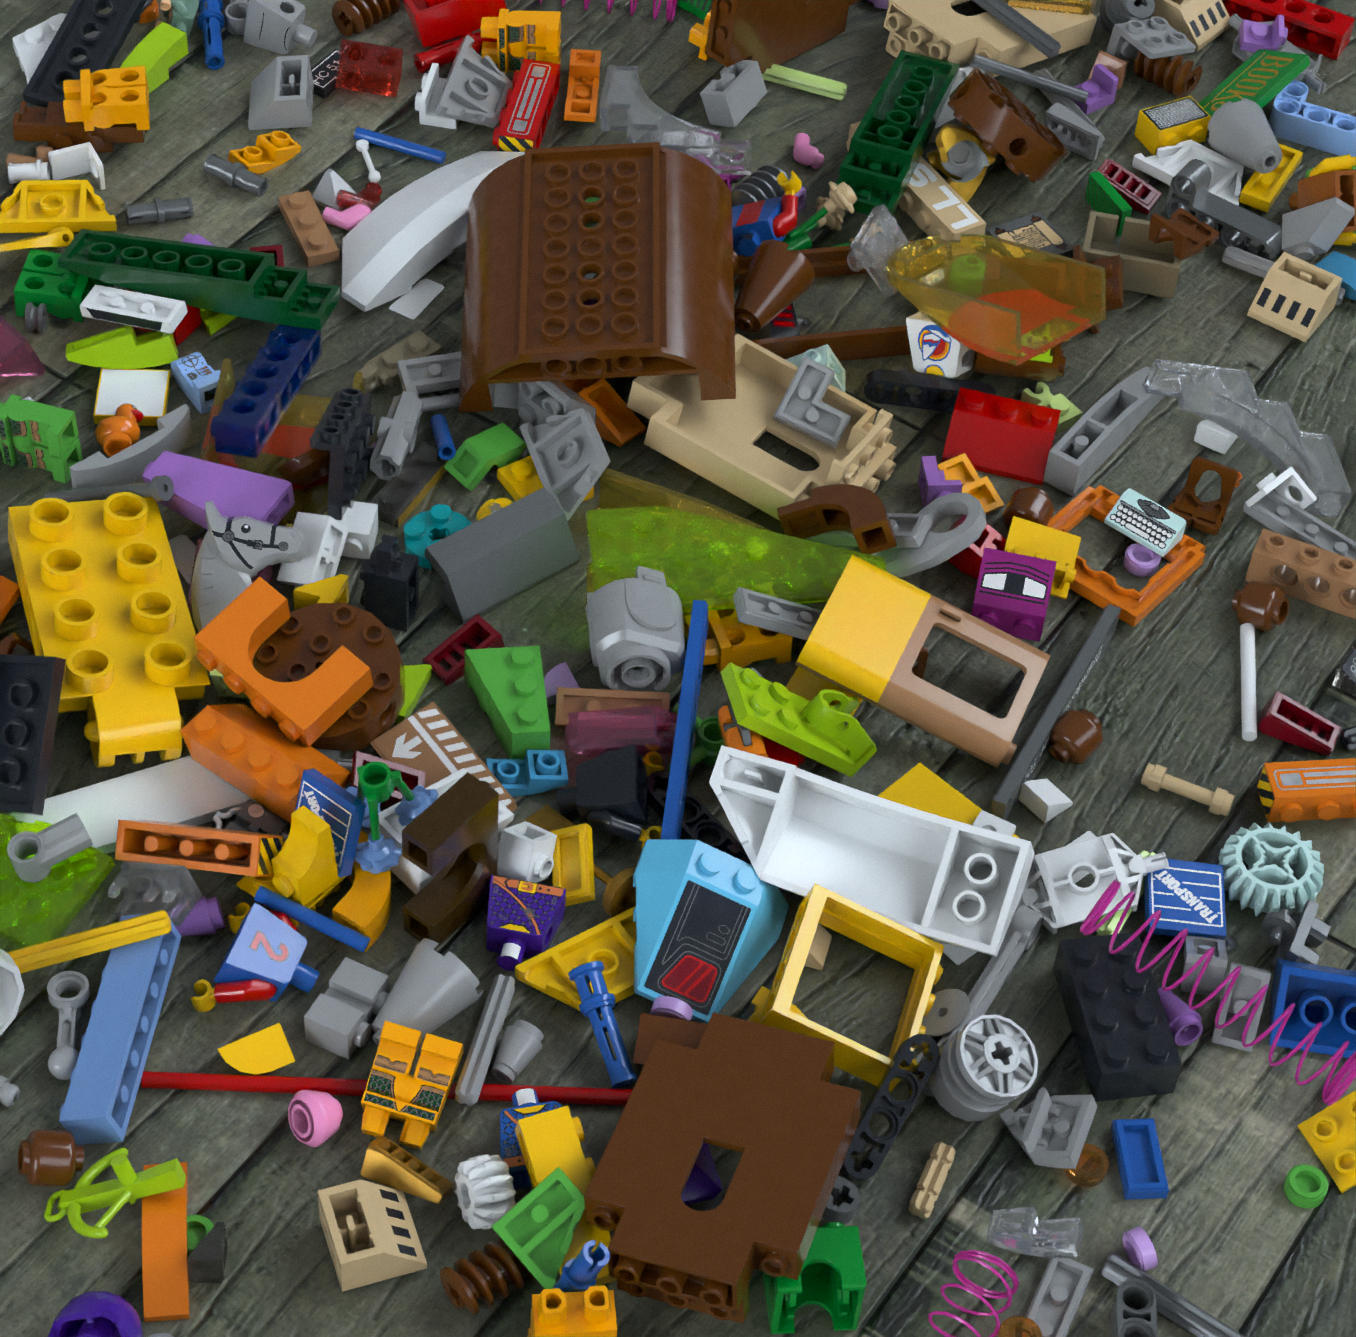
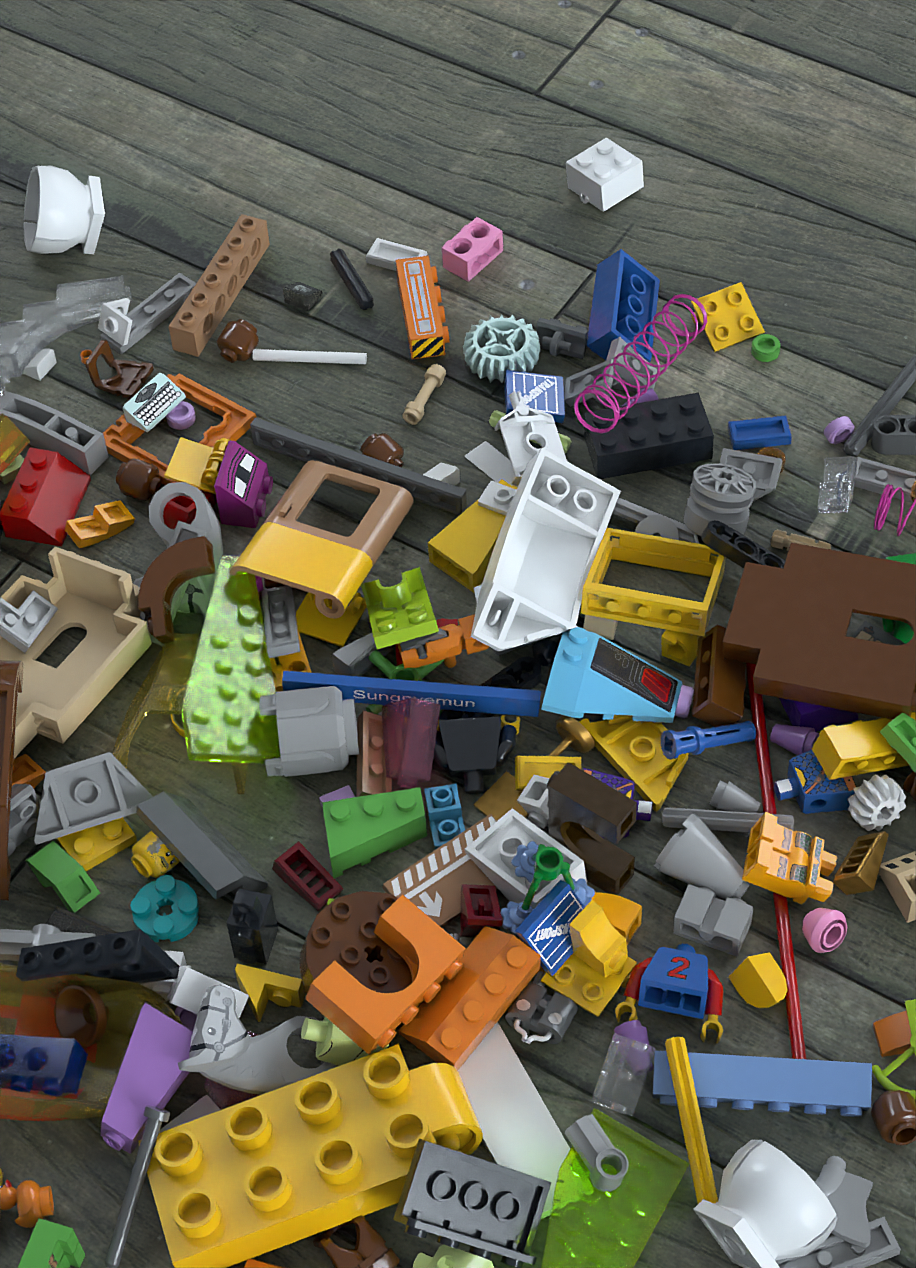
camera: 85 degrees left, 5 degrees up
light grey piece [47,971,90,1080] -> none
light grey slope [70,404,192,489] -> none
orange brick [115,820,283,877] -> none
blue bar [254,885,371,953] -> none
blue piece [430,414,456,460] -> none
medium lavender bracket [918,456,962,508] -> none
dark red slope [1257,691,1342,756] -> none
none -> medium lavender cone [770,724,819,756]

